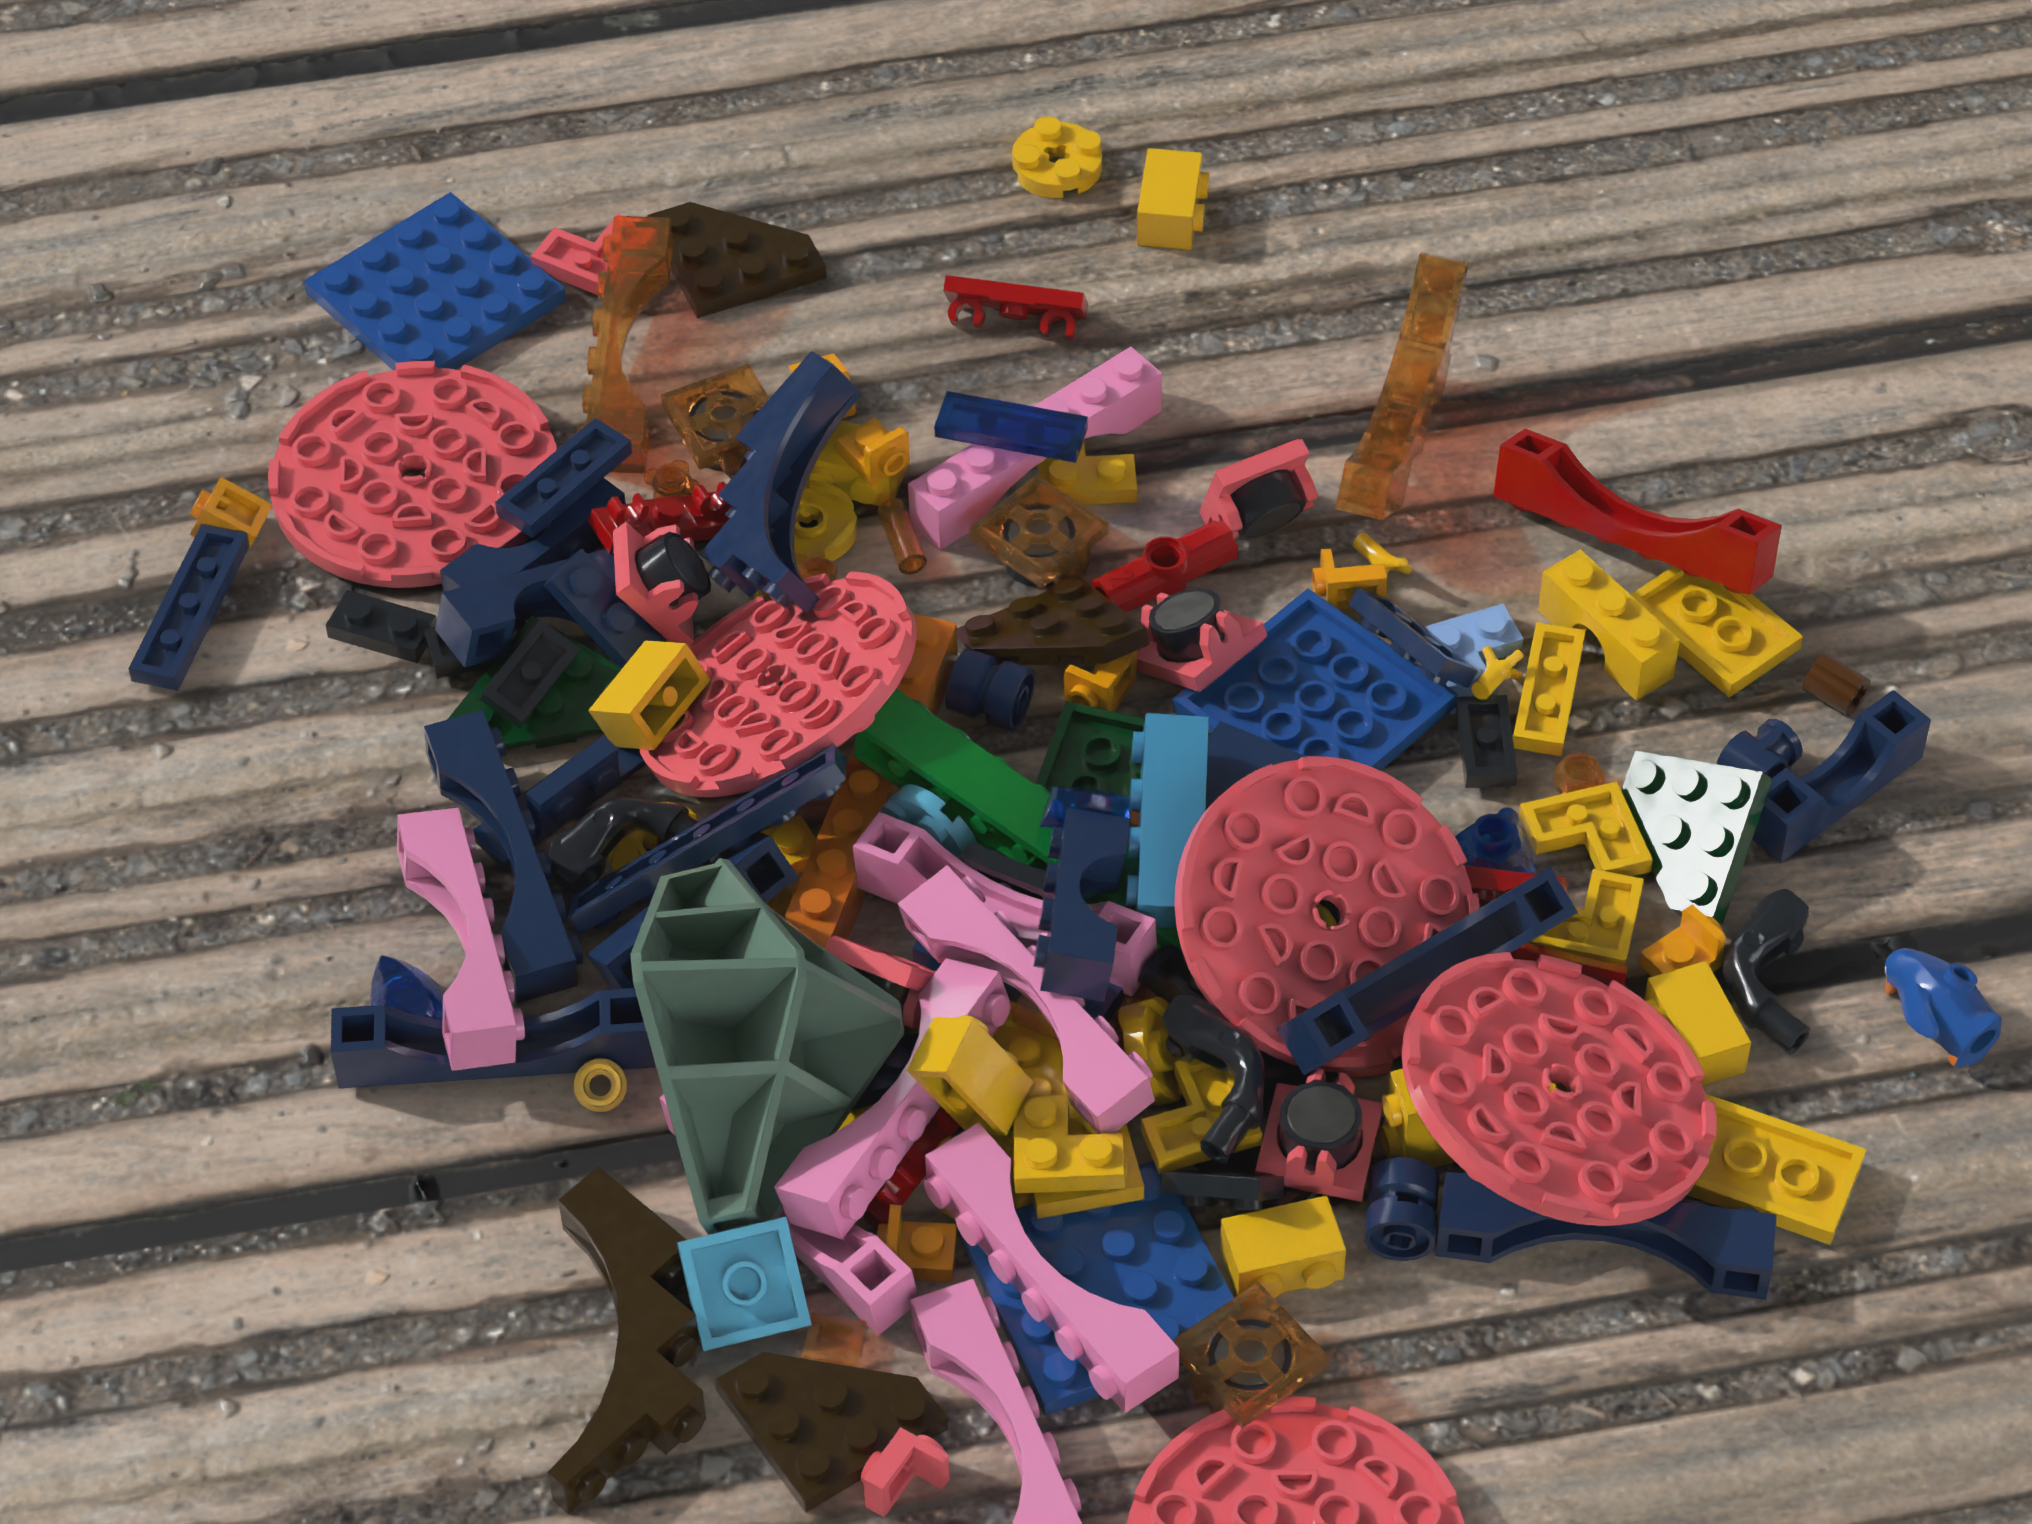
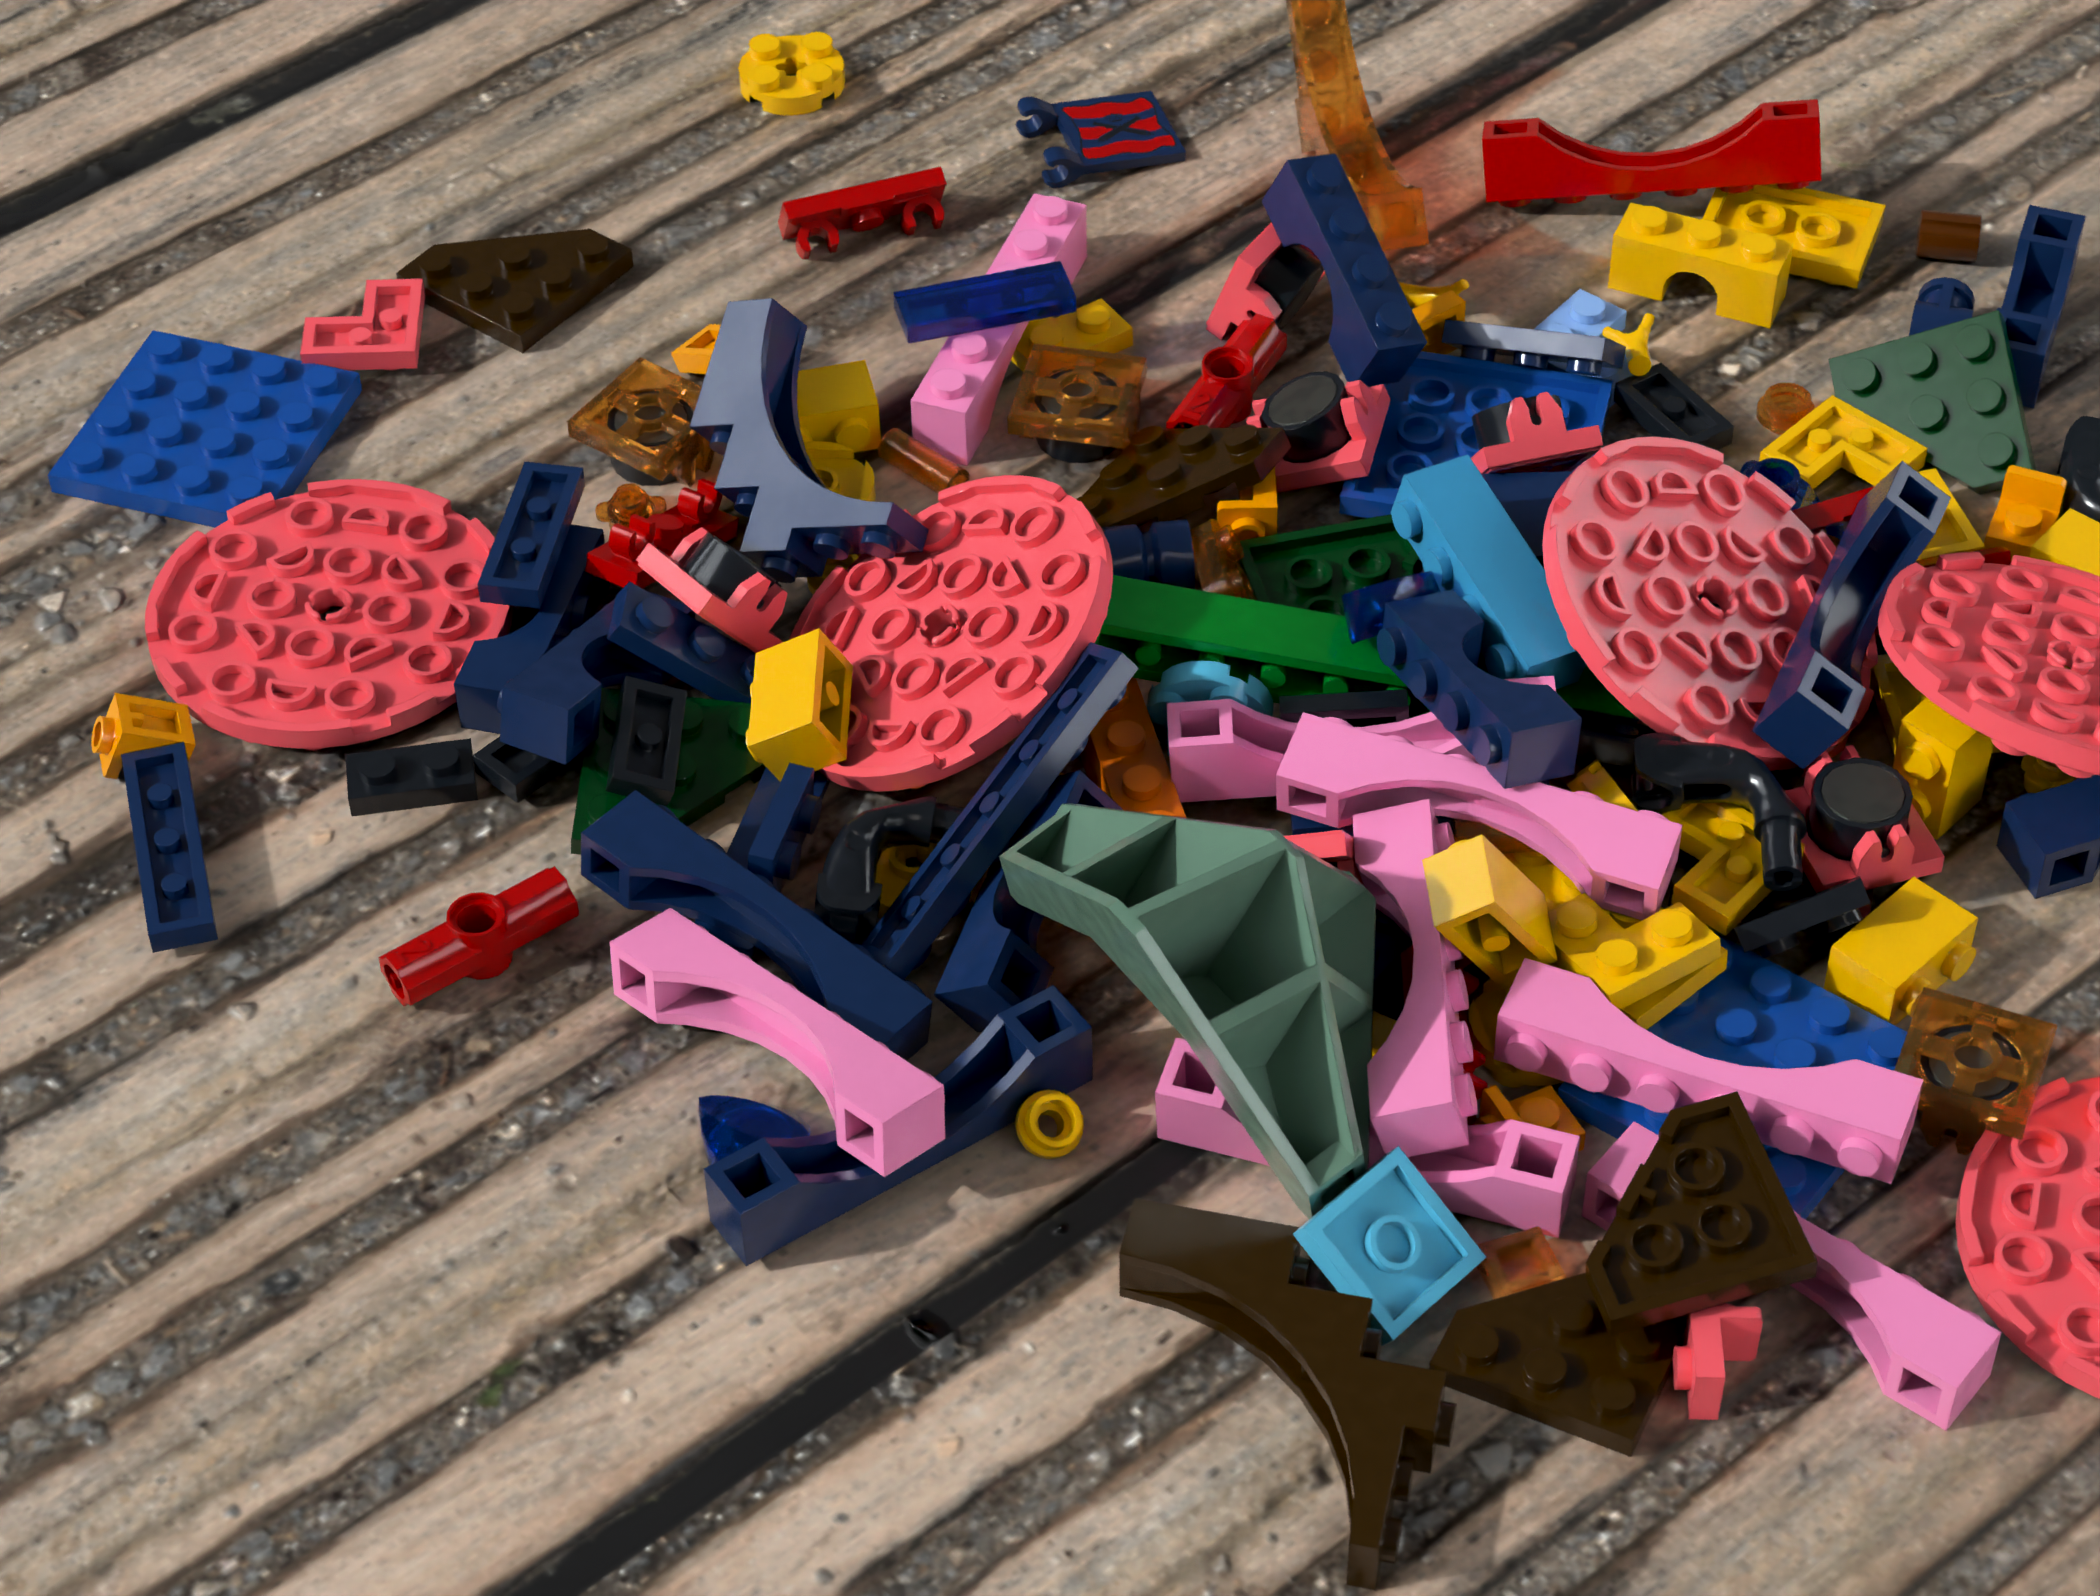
camera: 30 degrees left, 5 degrees down
clear orange arch [577,216,674,474] -> none
light orange bracket [836,417,910,486] -> none
yellow brick [1137,148,1210,250] -> none
dark blue wheel [1364,1157,1440,1261] -> none
yellow plate [1513,622,1586,757] -> none
none -> red piece [379,866,579,1007]
none -> dark blue flag [1016,91,1186,188]
none -> clear orange plate [1190,519,1255,600]
none -> dark blue arch [1262,153,1427,387]
none -> coral piece [1471,392,1603,474]
none -> dark brown plate [1585,1091,1818,1336]

